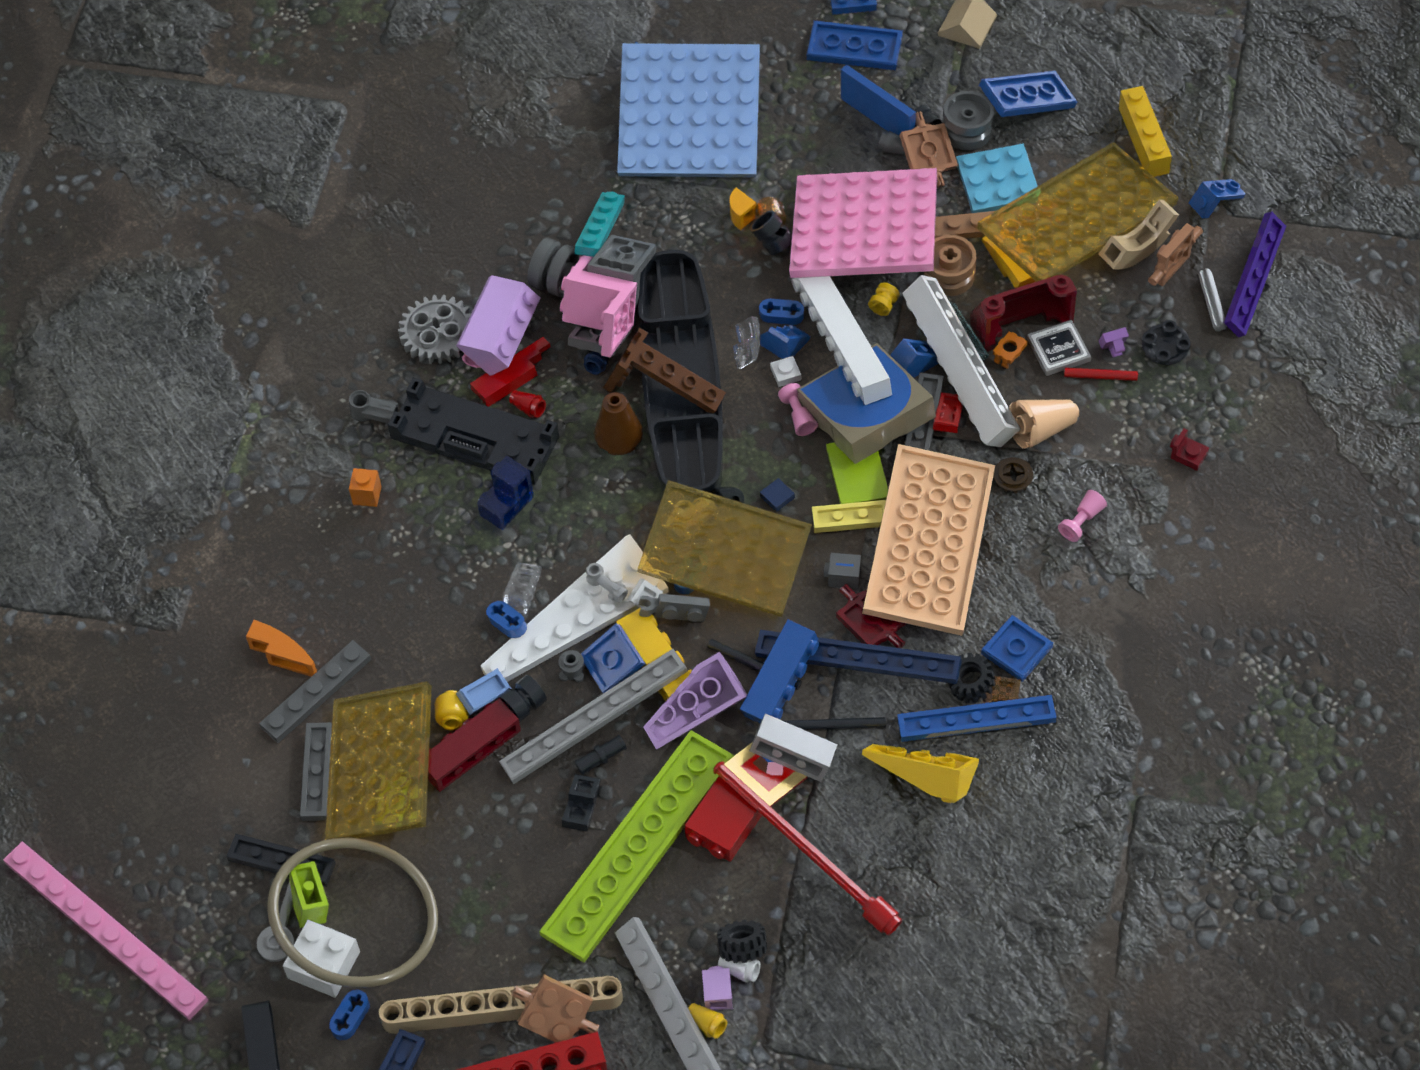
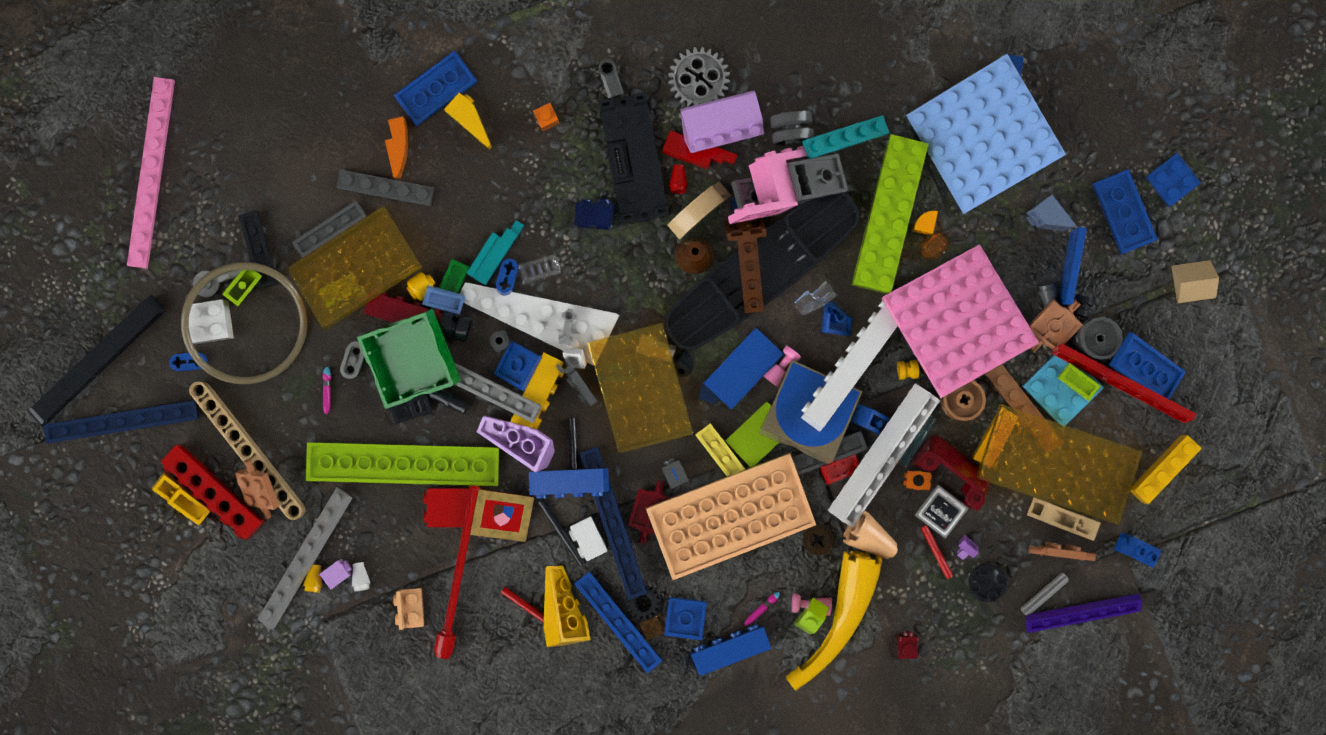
camera: 60 degrees right, 30 degrees up
black tyre [717,920,767,963] -> none
brick [749,713,837,782] -> none
black wheel [750,210,792,255] -> none
blue beam [759,299,804,325] -> none
white plate [770,356,801,387] -> none
none -> dark pink piece [322,367,332,414]
none -> light grey plate [340,341,365,379]
none -> green tile [357,308,461,409]
none -> blue tile [393,51,478,127]
none -> light nougat bracket [393,588,425,630]
none -> green plate [439,259,470,293]
none -> yellow slope [444,93,492,150]
none -> teal piece [467,220,524,285]
none -> red piece [501,587,544,623]
none -> white brick [569,515,608,561]
none -> tan arch [667,182,732,240]
none -> blue brick [691,623,772,676]
none -> blue tile [703,328,783,410]
none -> dark pink piece [744,592,780,626]
none -> yellow brick [785,551,882,691]
none -> lime slope [794,598,829,634]
none -> lime brick [851,134,928,294]
none -> sand blue slope [1026,195,1076,231]
none -> red tile [1052,344,1196,423]
none -> lime plate [1057,363,1101,401]

